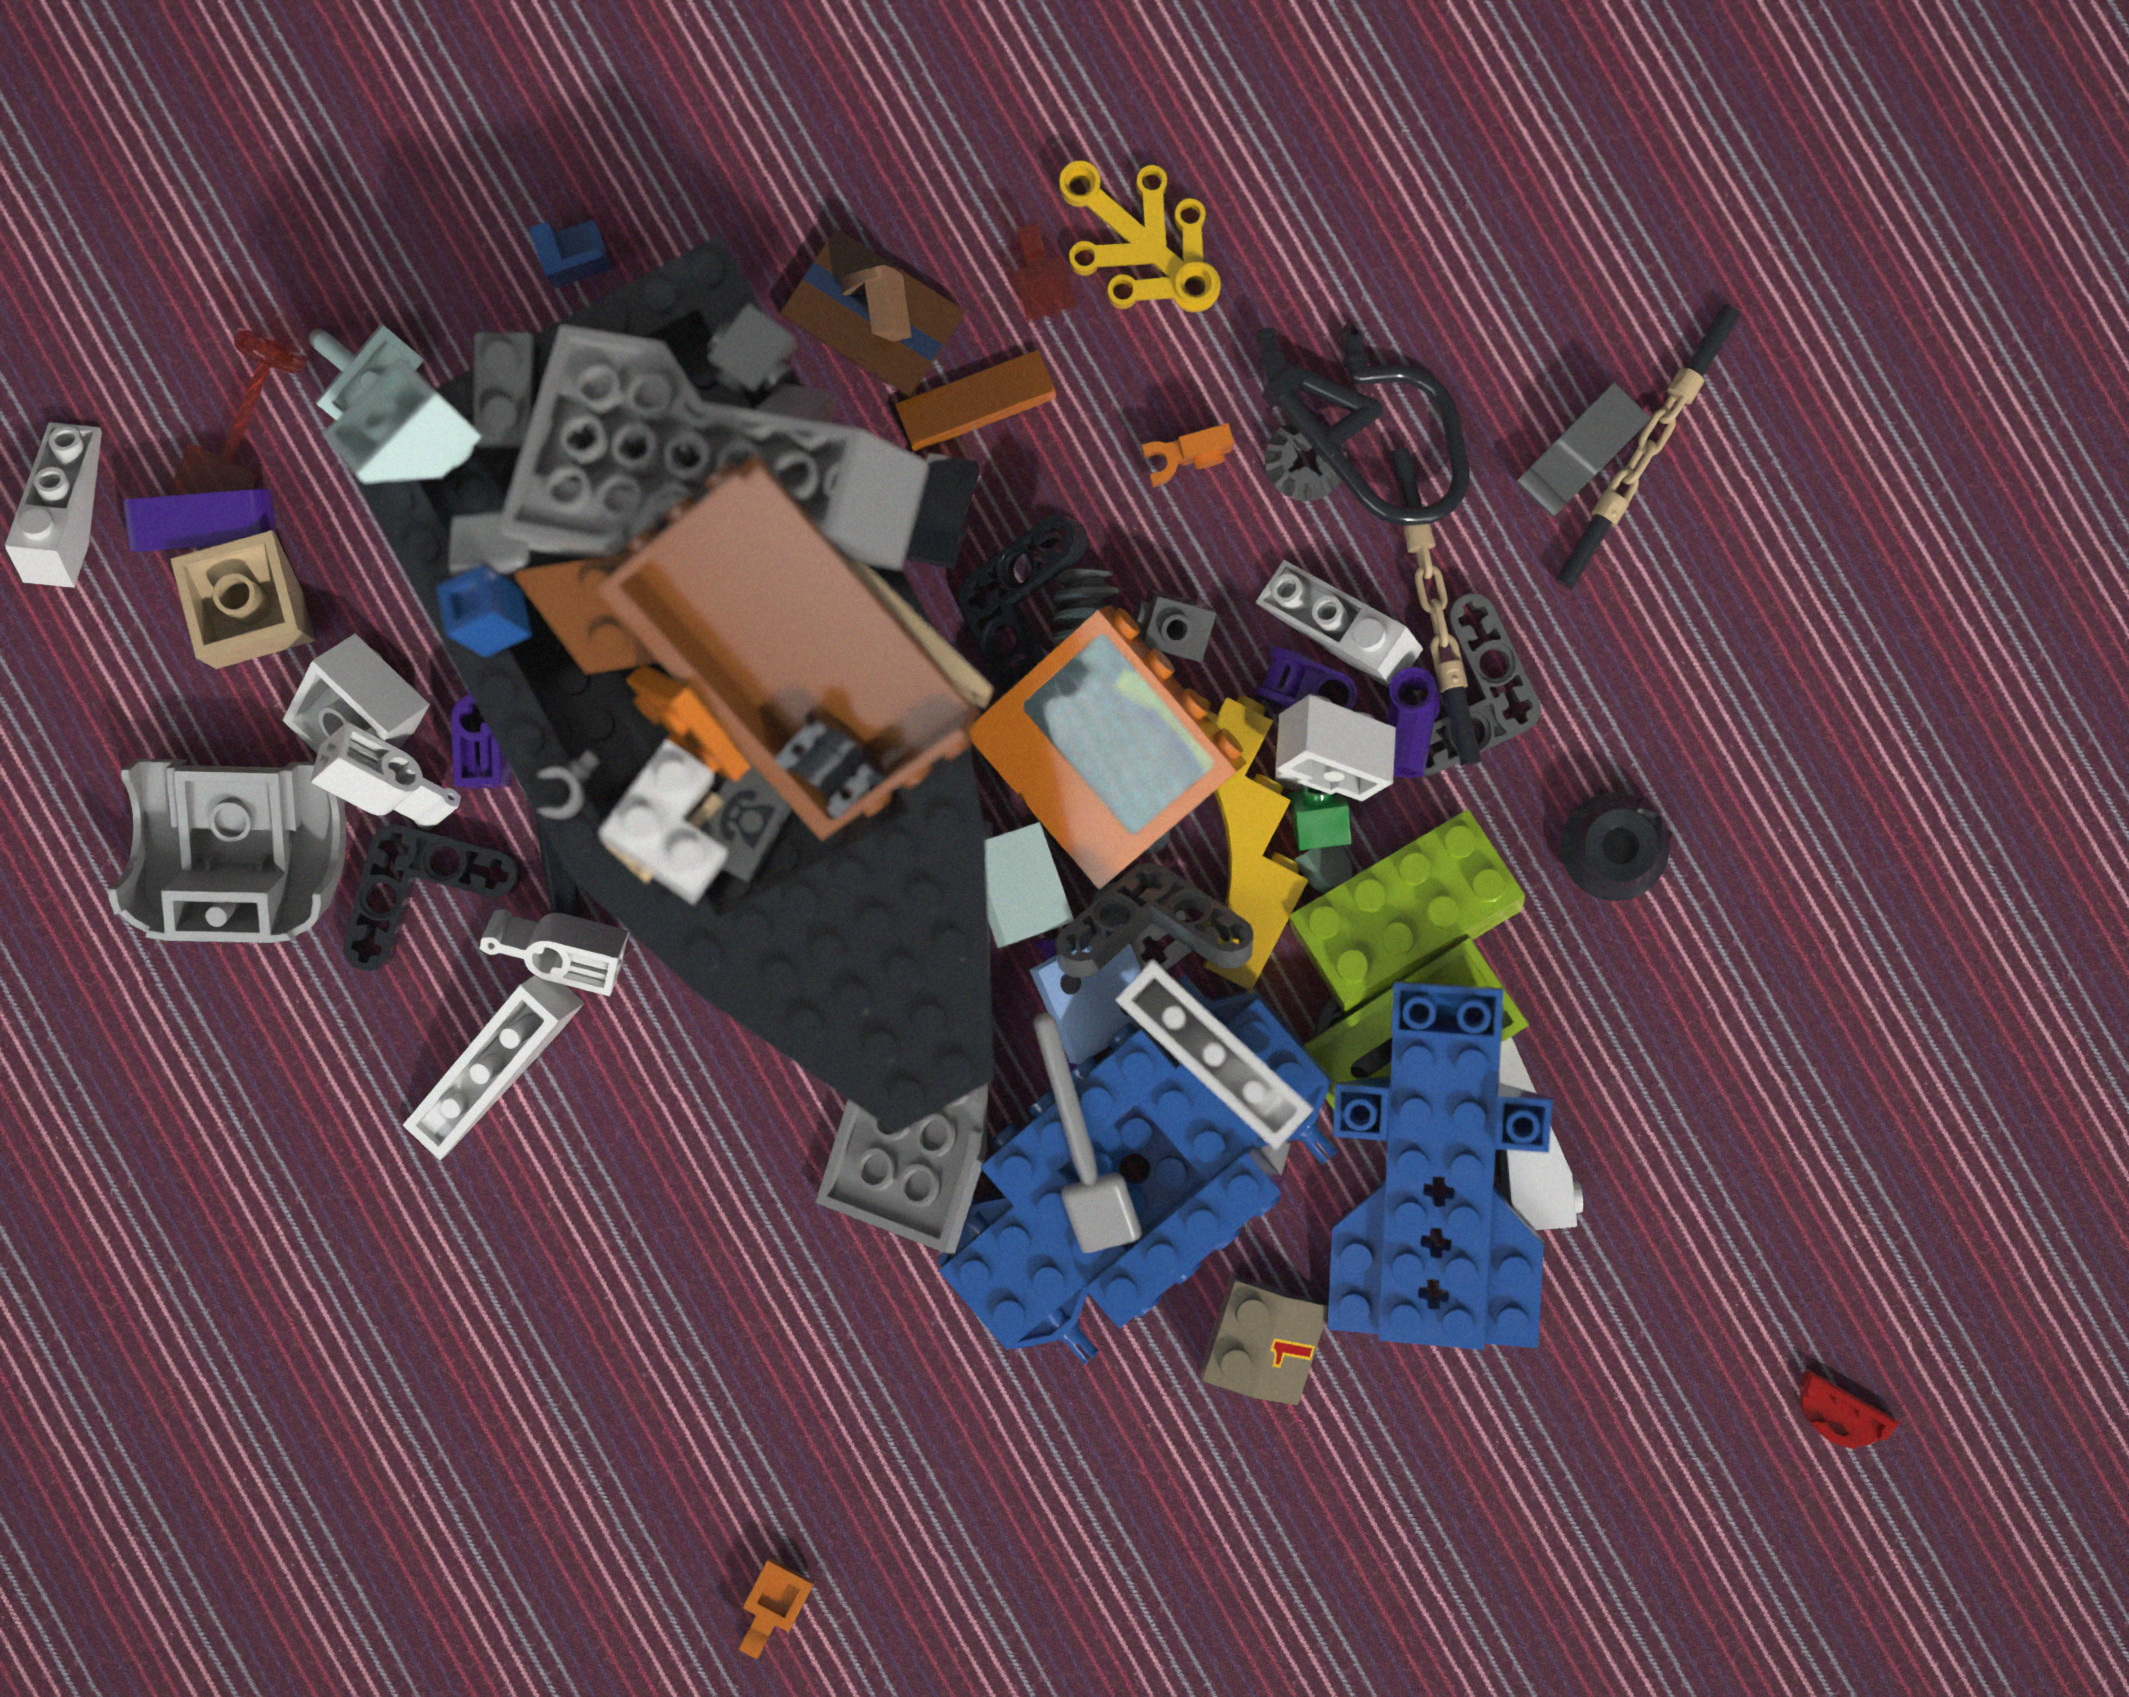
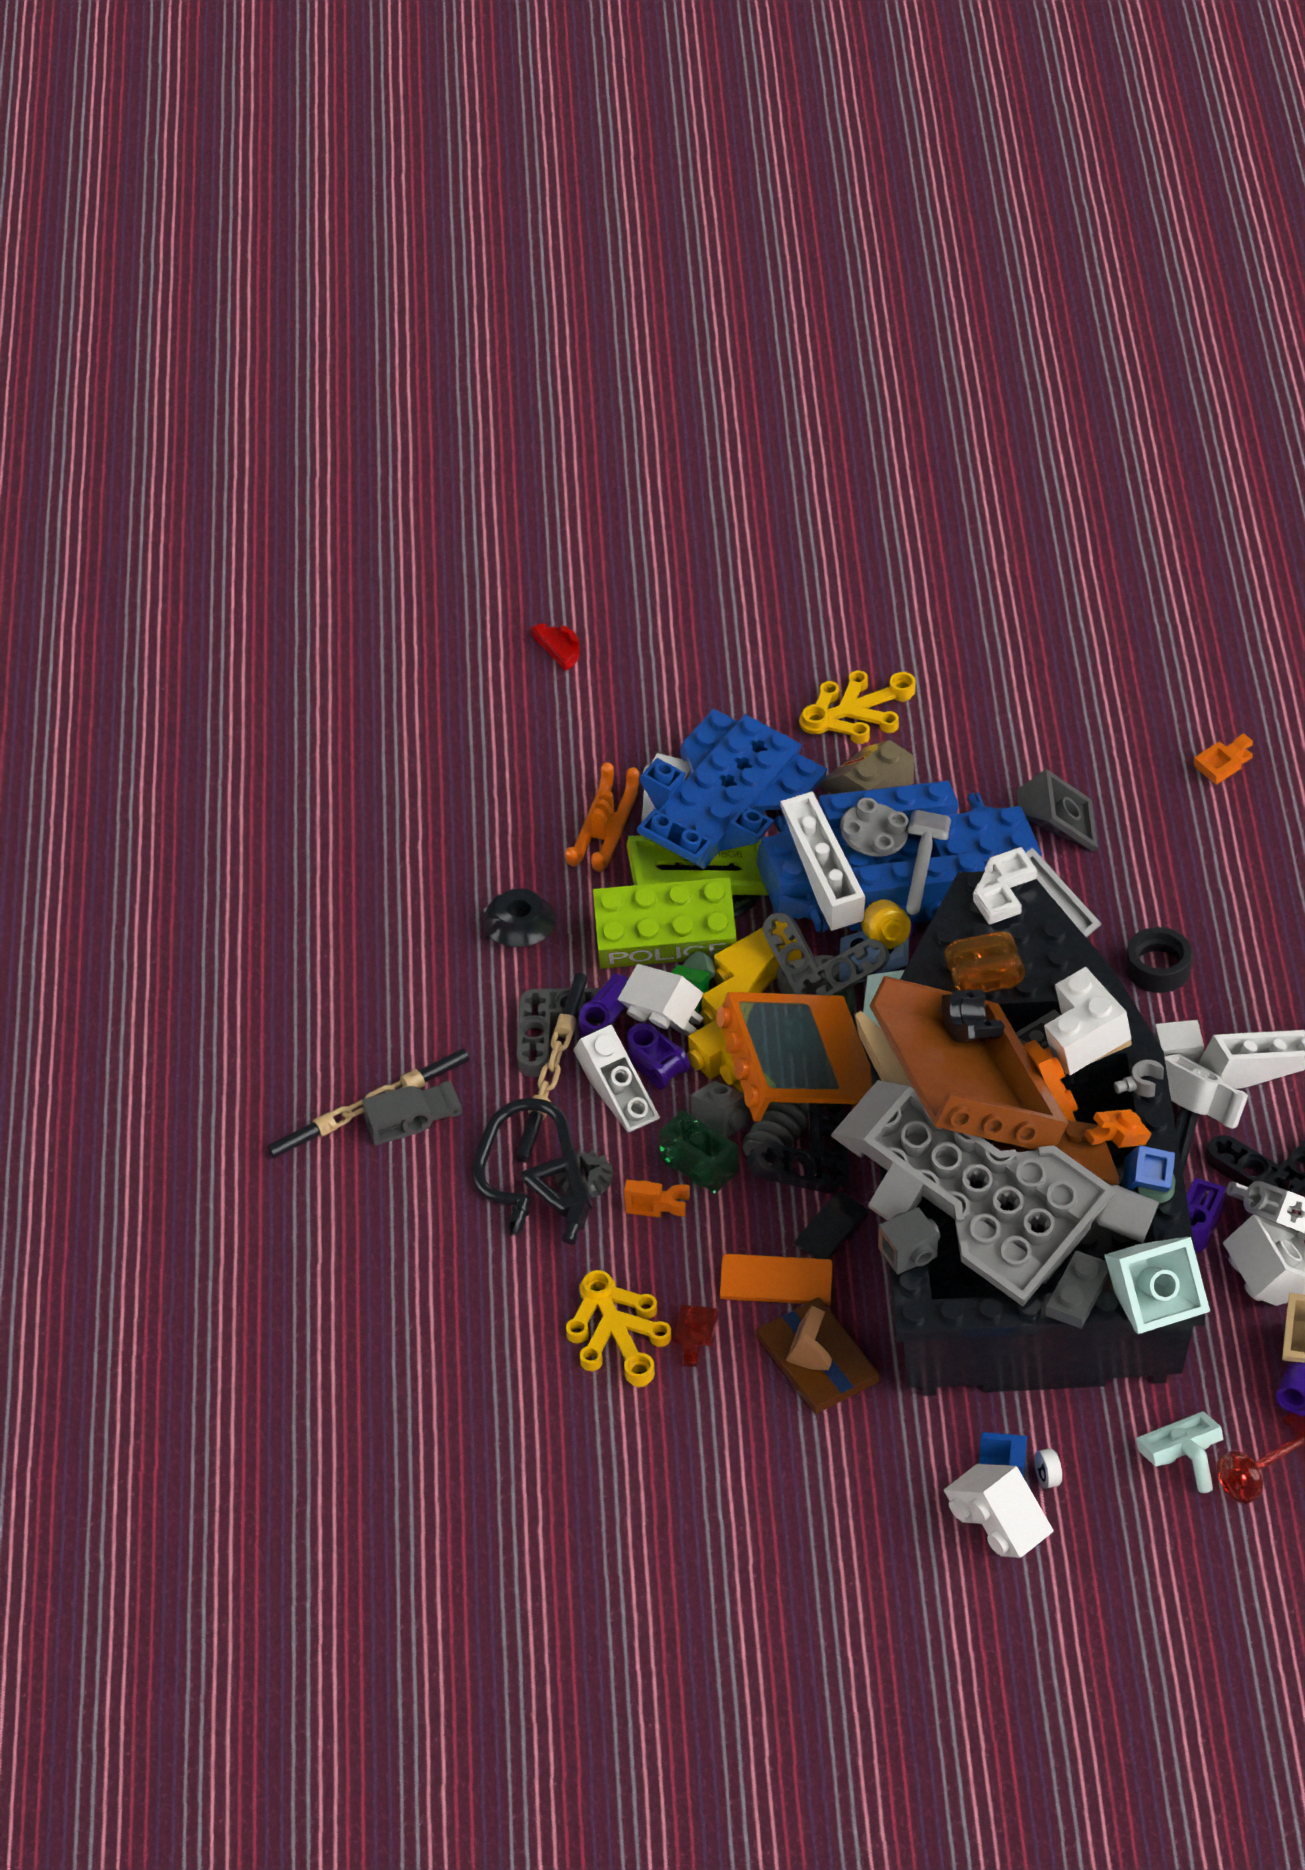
camera: 150 degrees left, 40 degrees down
none -> orange piece [565,762,640,872]
none -> clear green brick [659,1110,738,1194]
none -> yellow plant [799,670,916,744]
none -> light grey dish [840,798,908,857]
none -> yellow head [861,900,911,949]
none -> clear orange brick [944,932,1026,992]
none -> white brick [944,1464,1054,1558]
none -> white tile [973,847,1037,925]
none -> dark grey slope [1017,769,1098,852]
none -> white tile [1034,1448,1062,1489]
none -> orange plate [1084,1109,1152,1148]
none -> black tyre [1125,927,1193,993]
none -> white brick [1154,1020,1204,1064]

